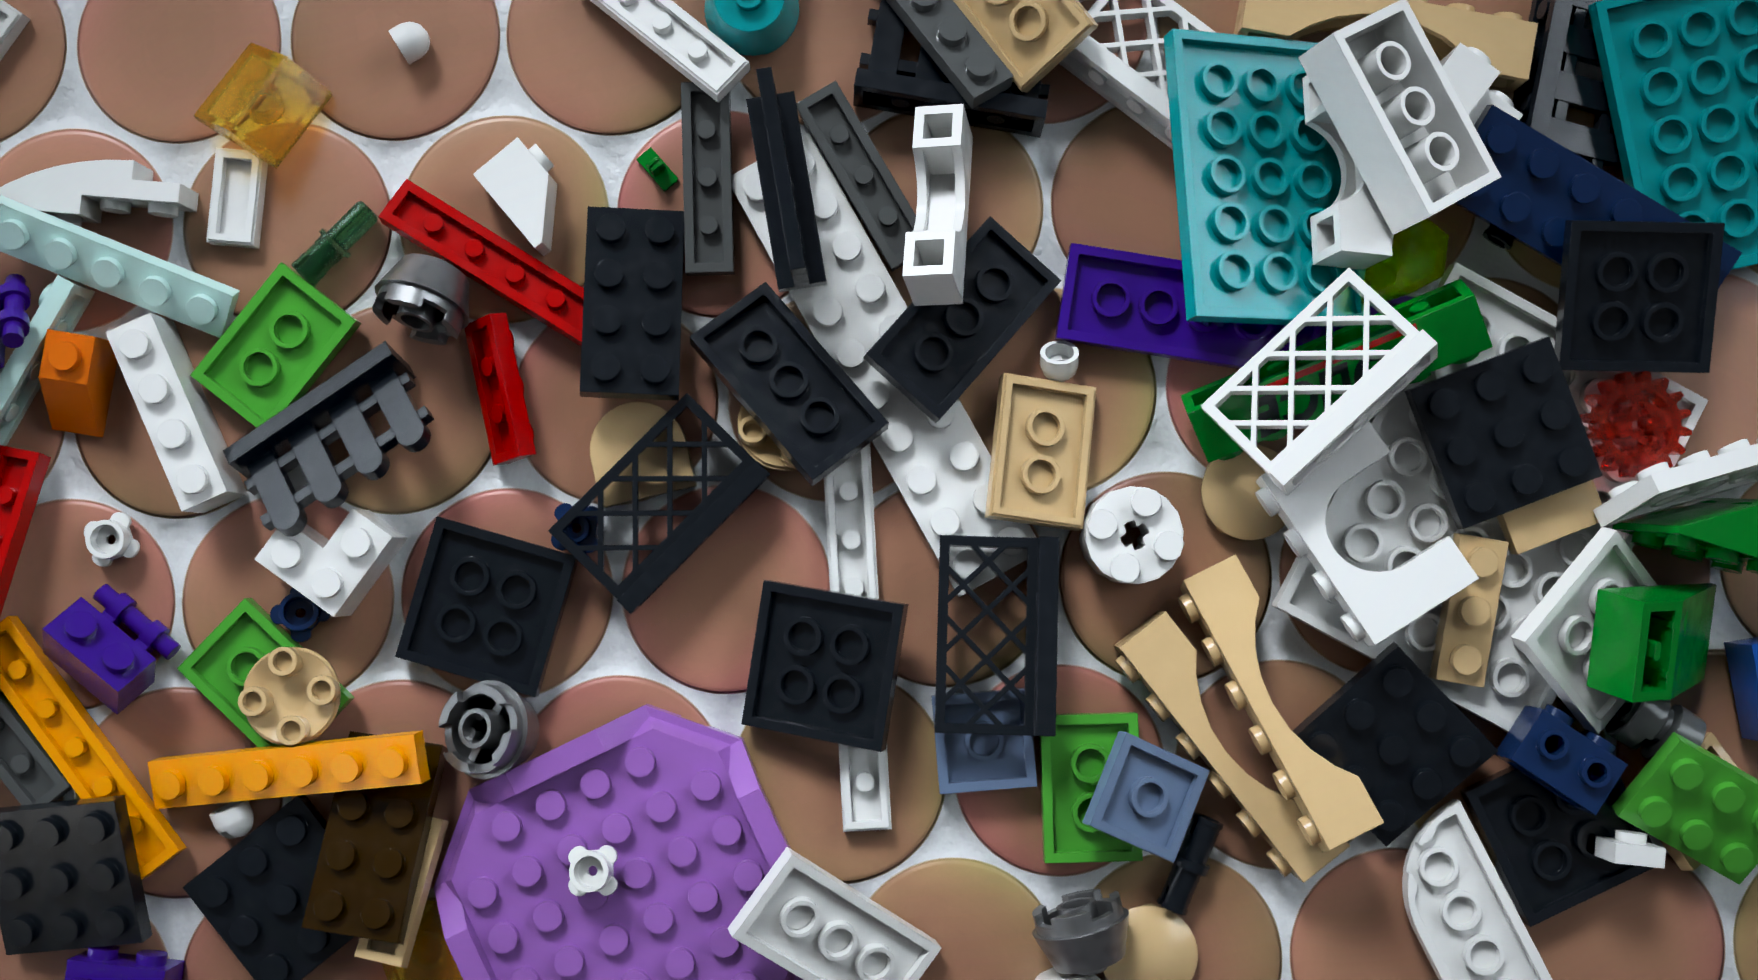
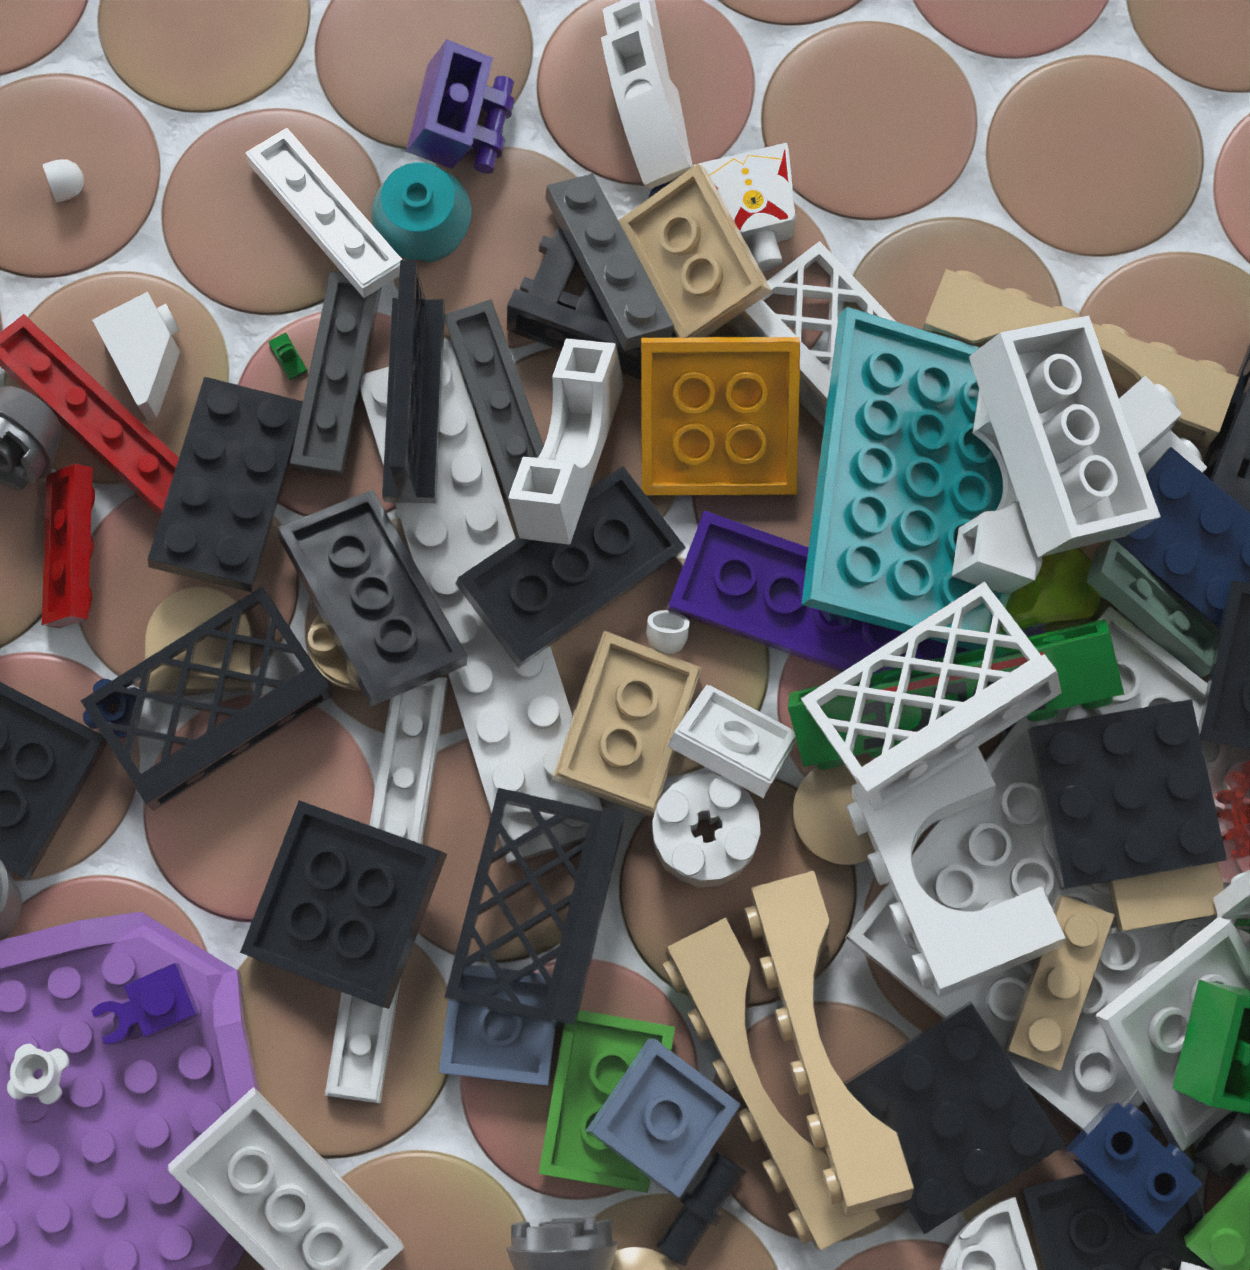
camera: 10 degrees right, 10 degrees down
none -> dark purple plate [91,963,200,1045]
none -> light orange plate [641,337,800,495]
none -> white tile [667,685,796,798]
none -> sand green plate [1086,539,1219,678]

